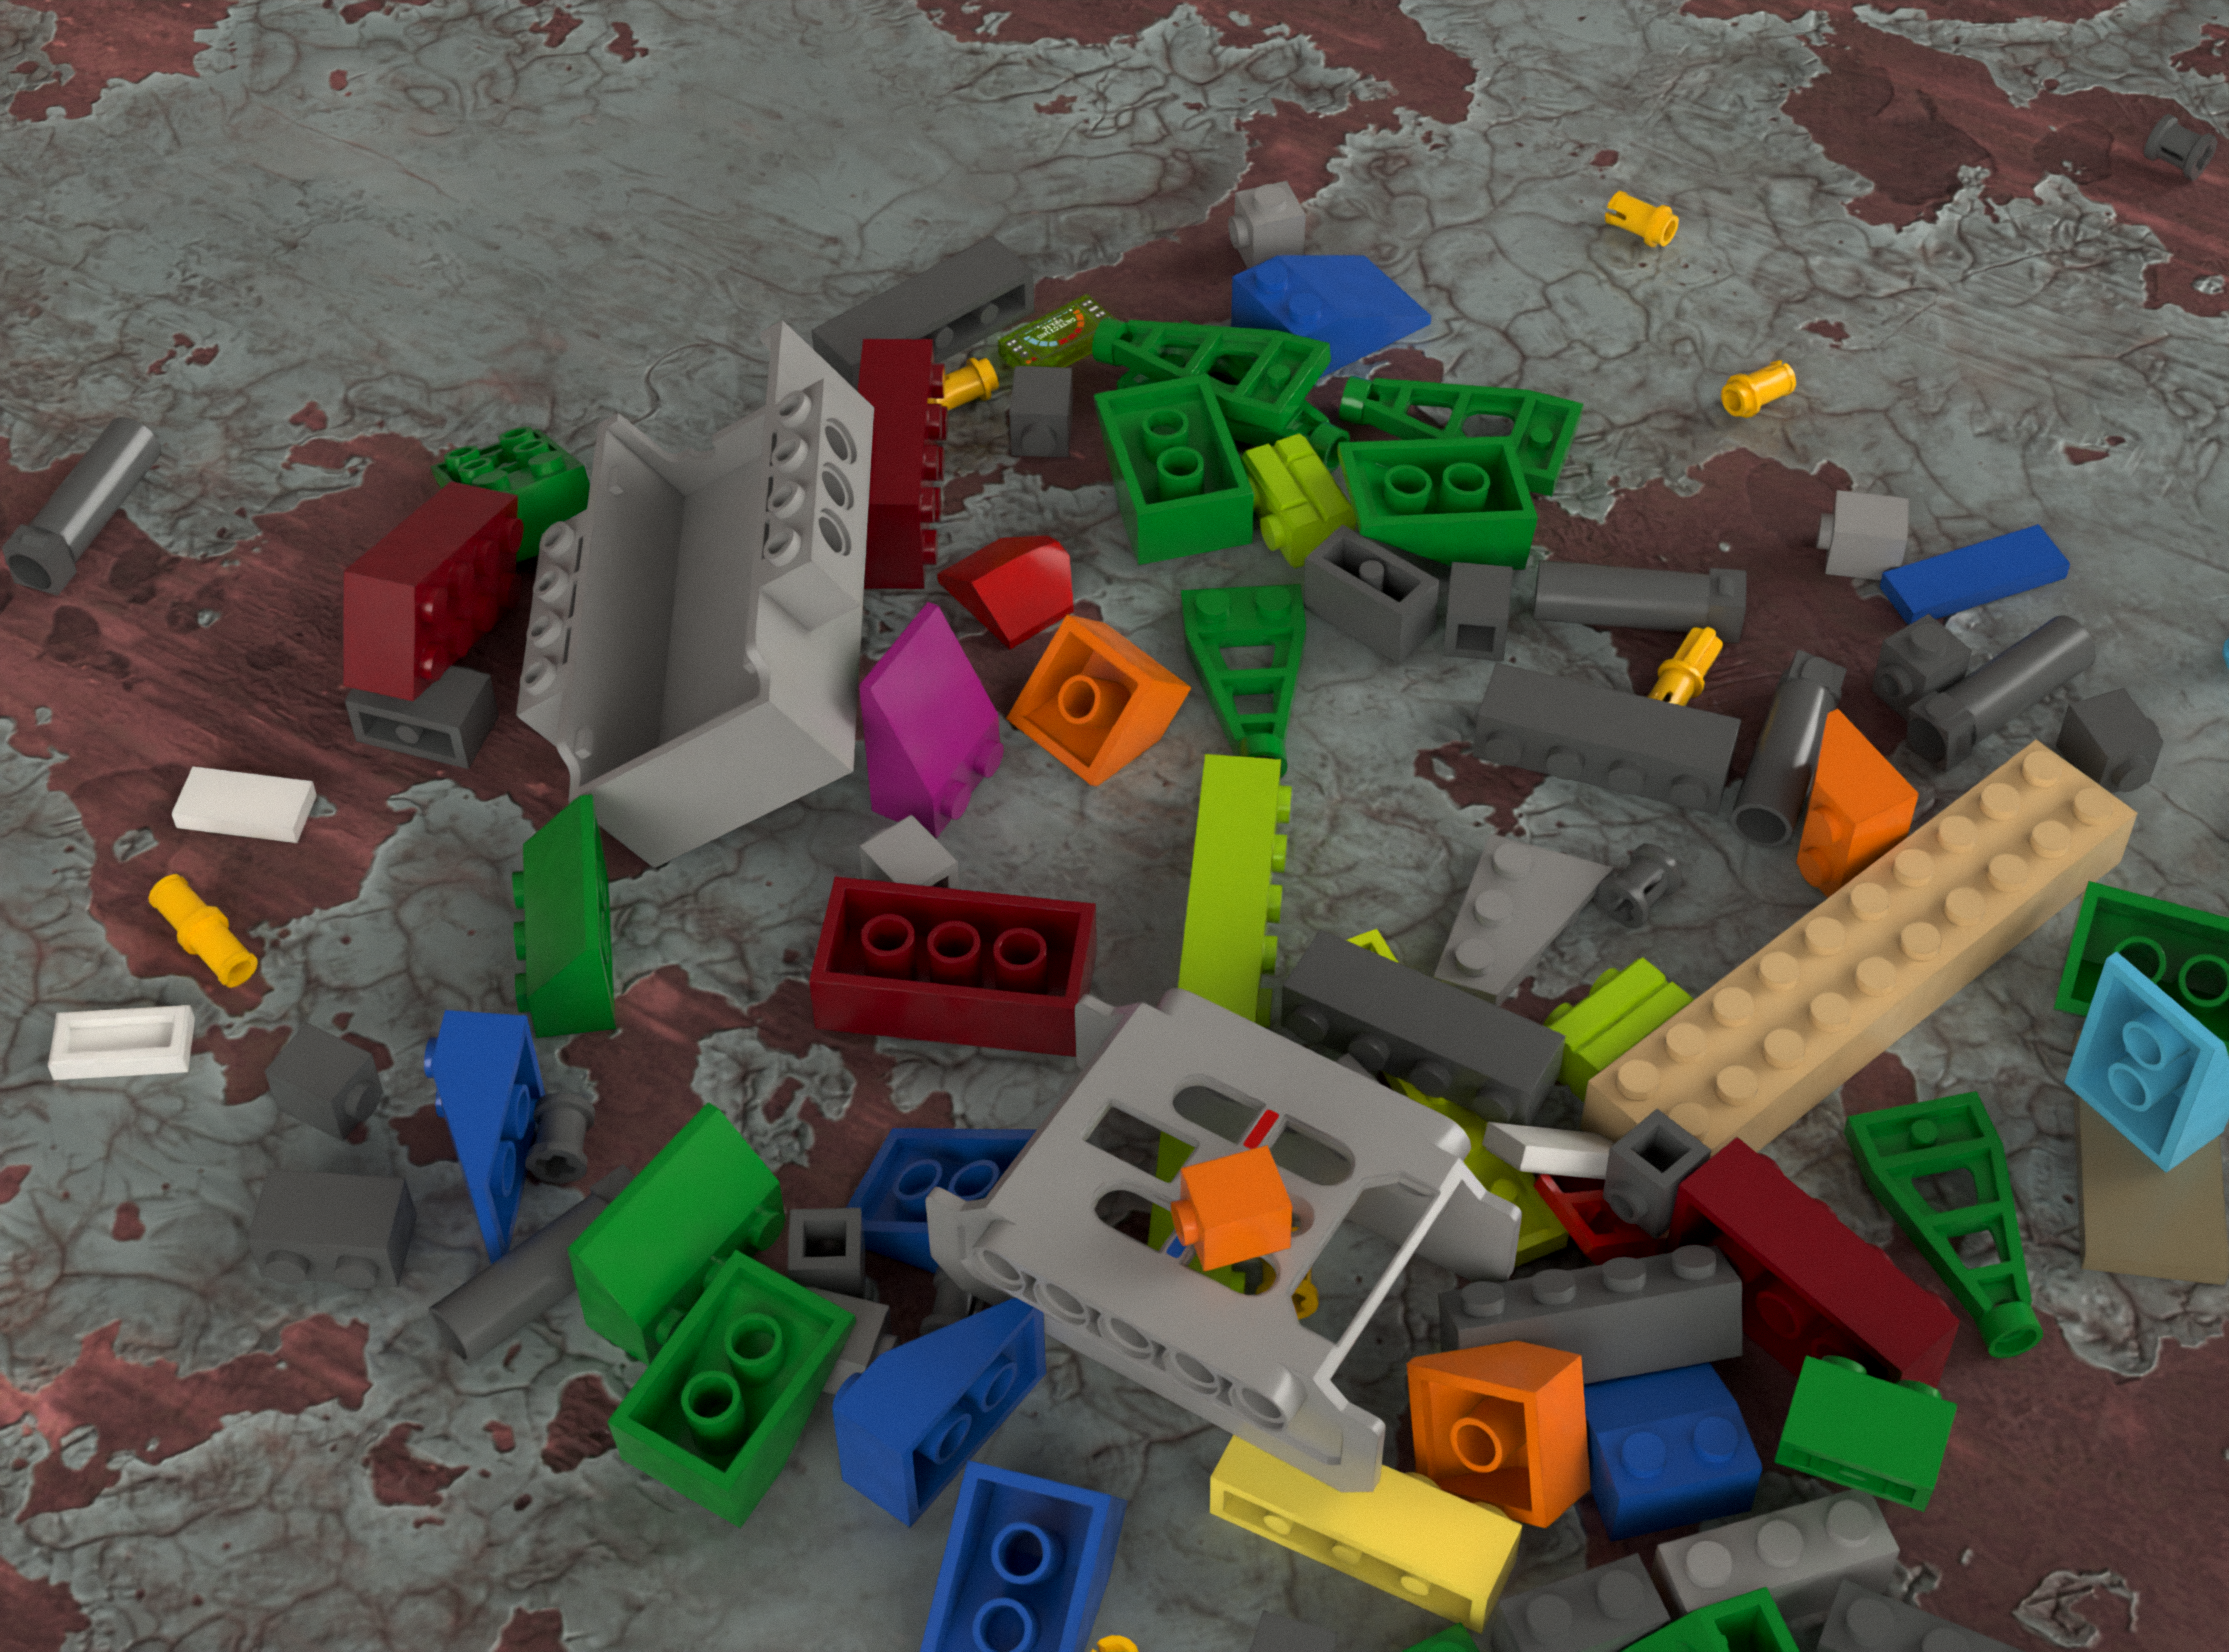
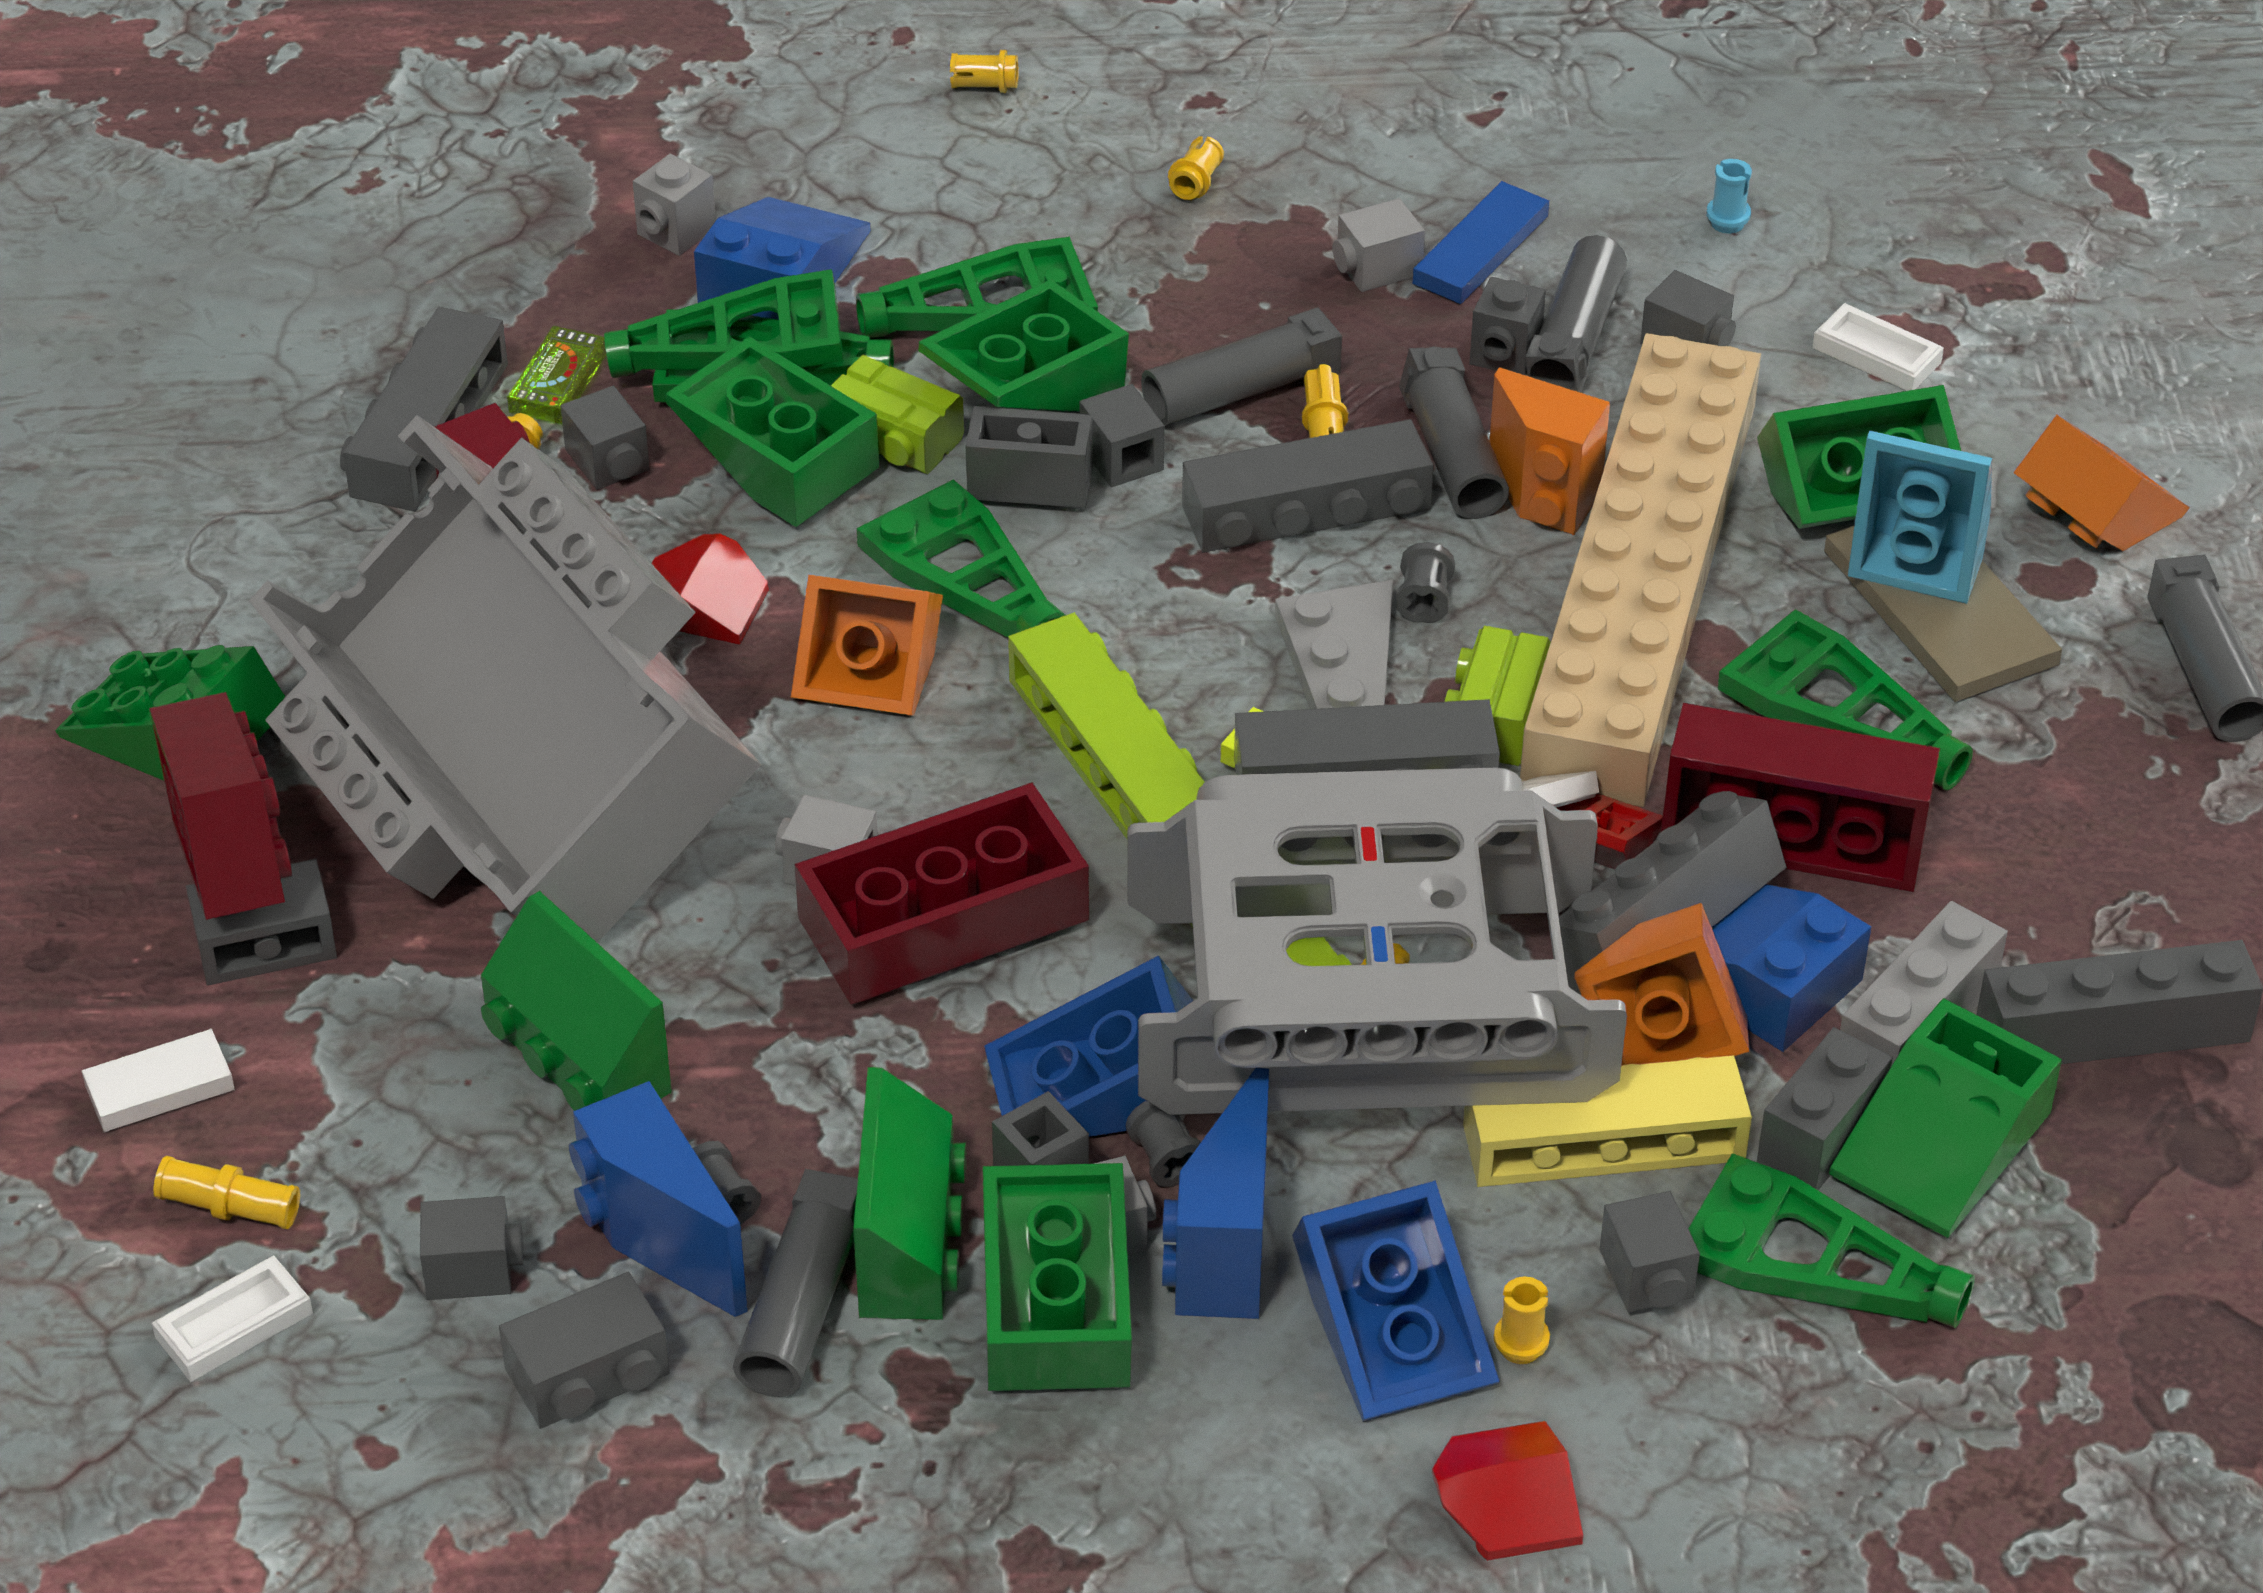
camera: 35 degrees left, 5 degrees down
magenta slope [859,602,1004,839] -> none
orange brick [1171,1145,1293,1272] -> none
dark grey brick [1603,1109,1711,1240] -> none
green slope [1774,1355,1958,1512] -> none

